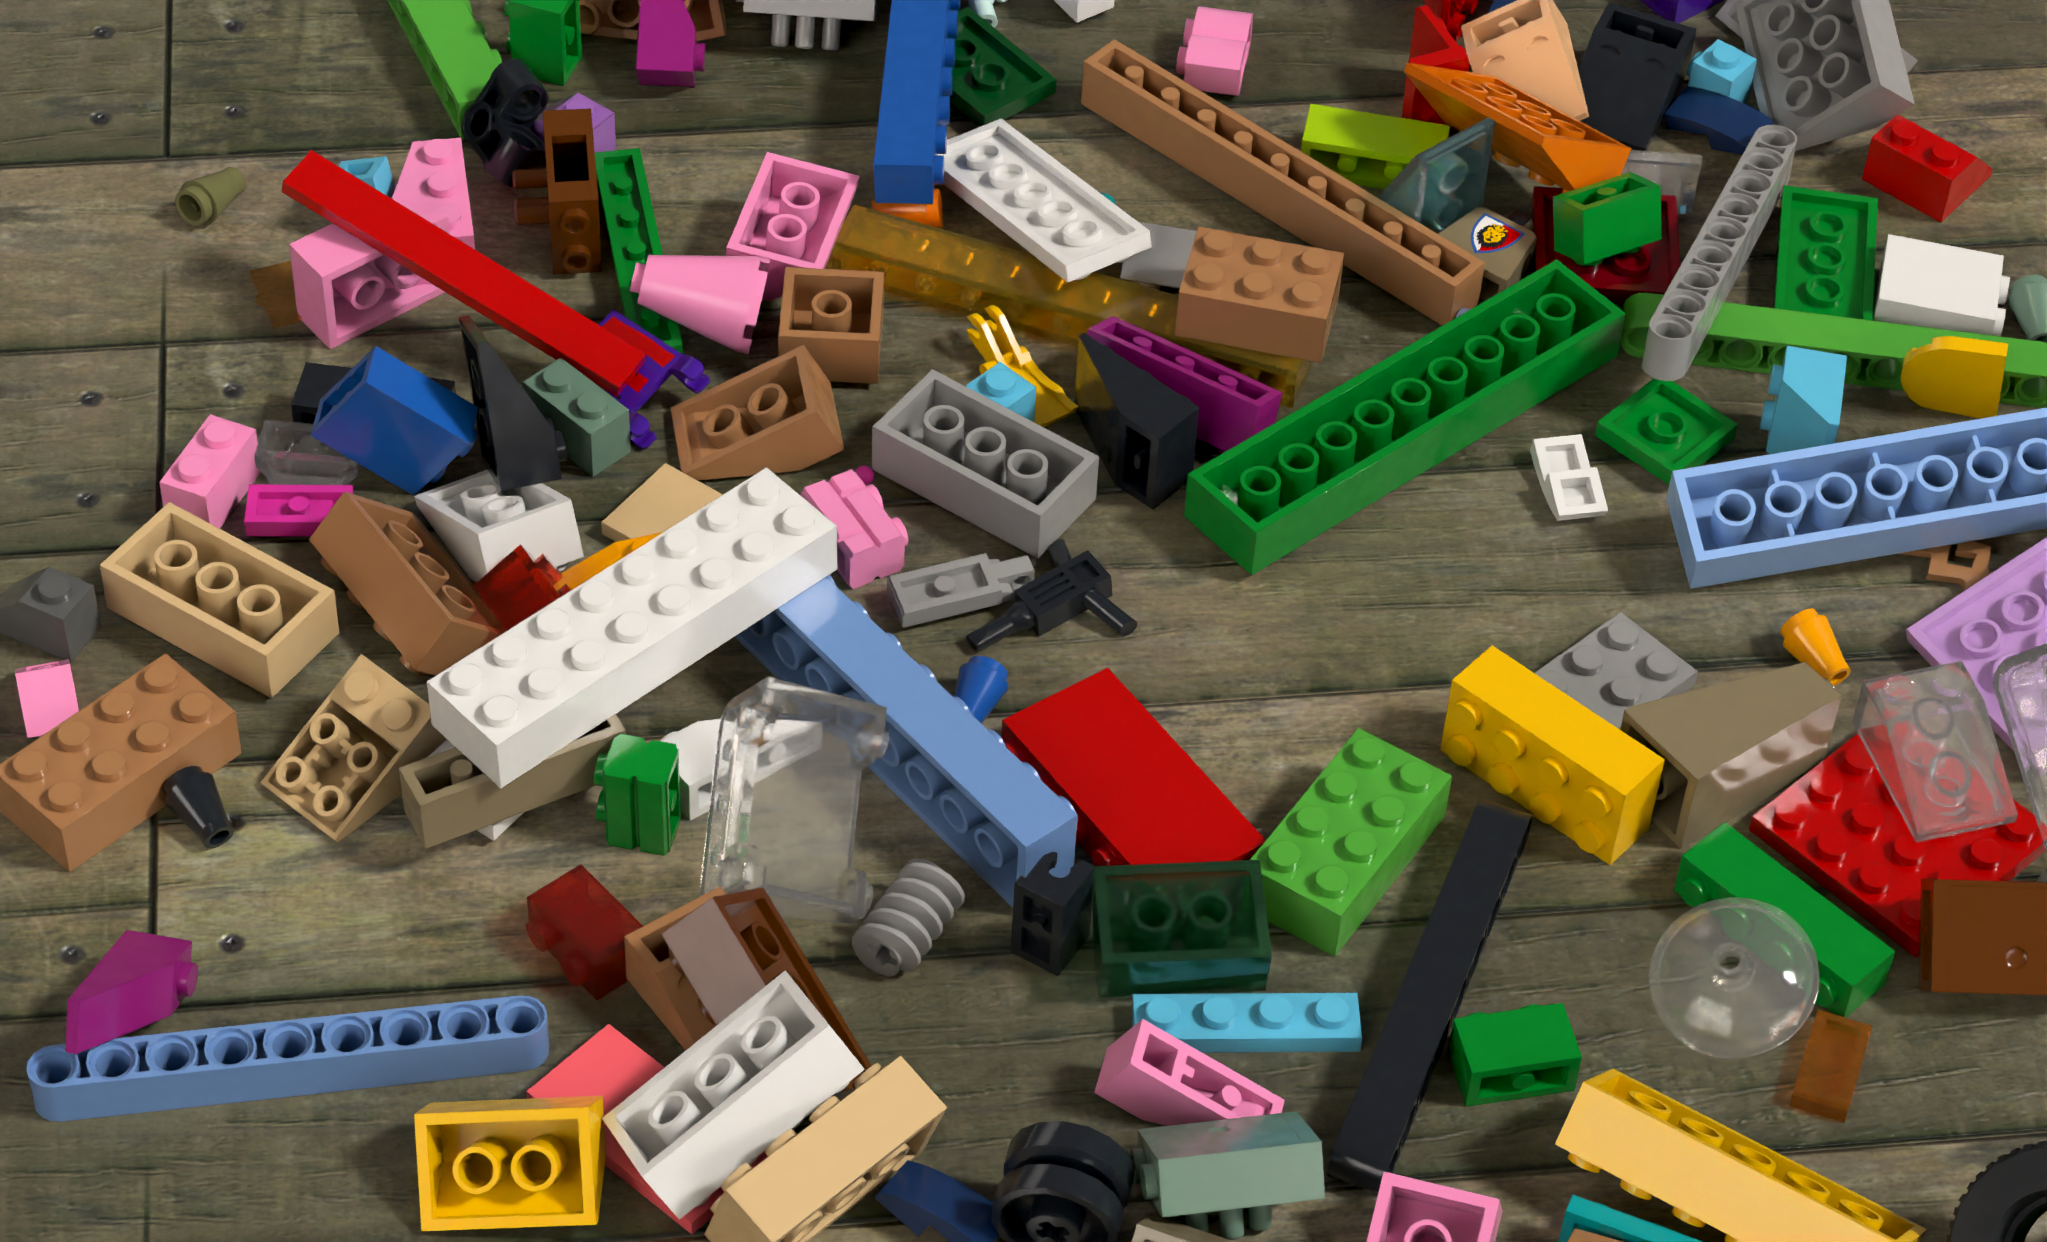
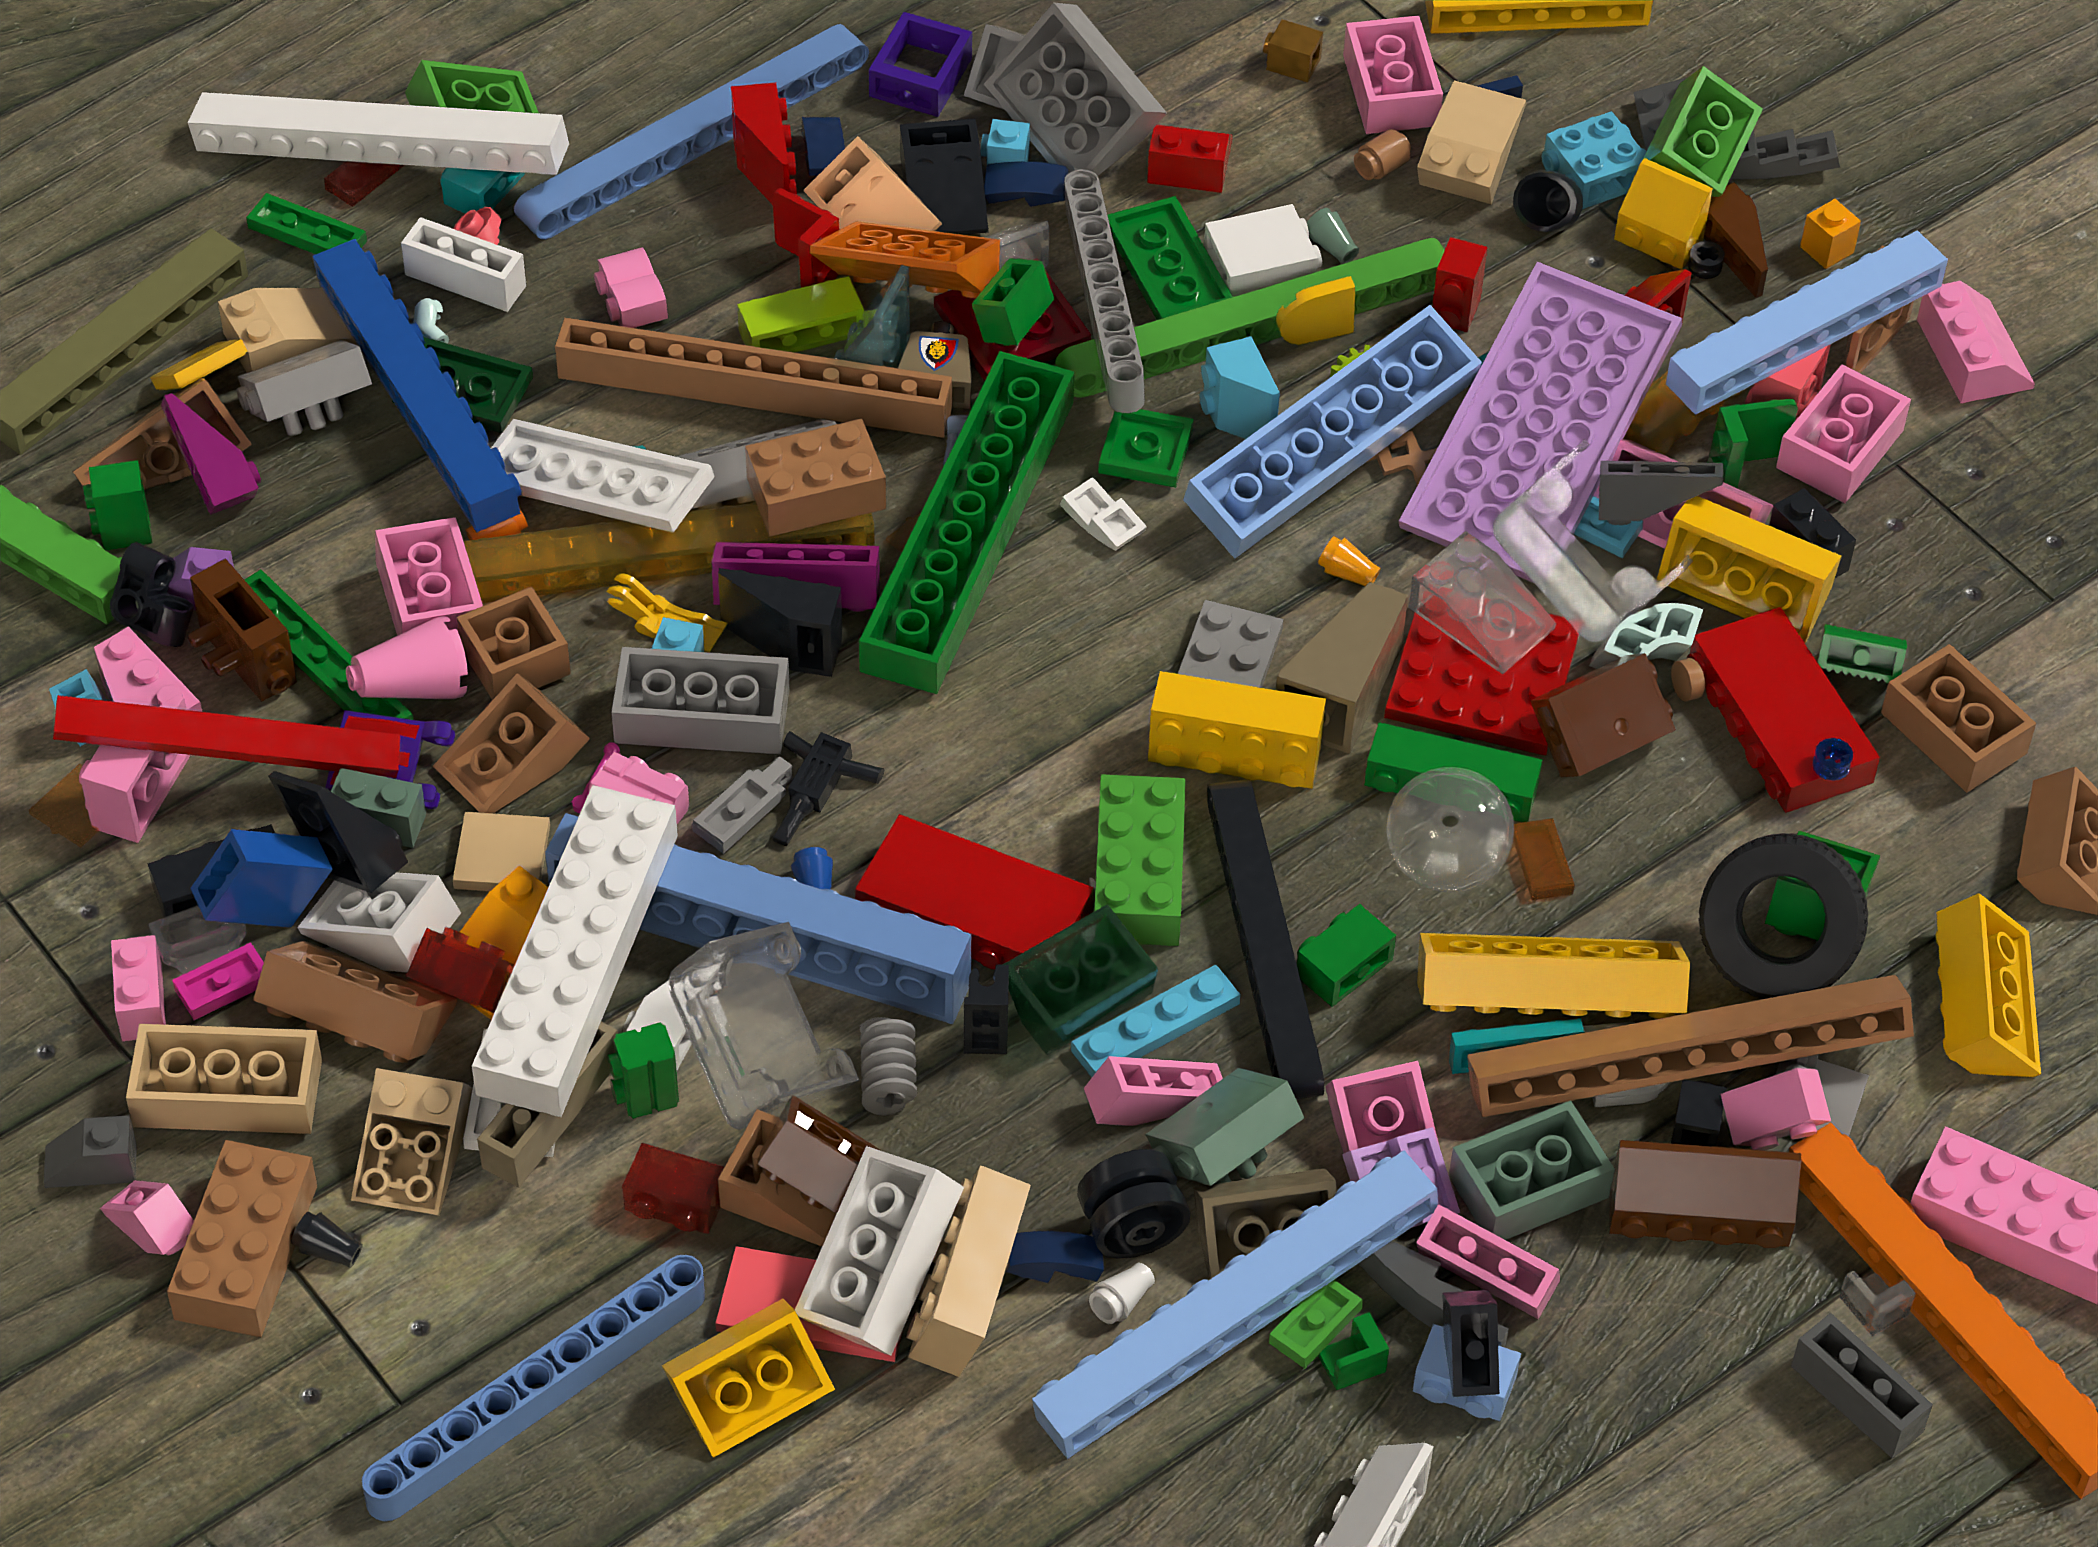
camera: 30 degrees left, 5 degrees up
magenta slope [65,930,198,1054] -> none

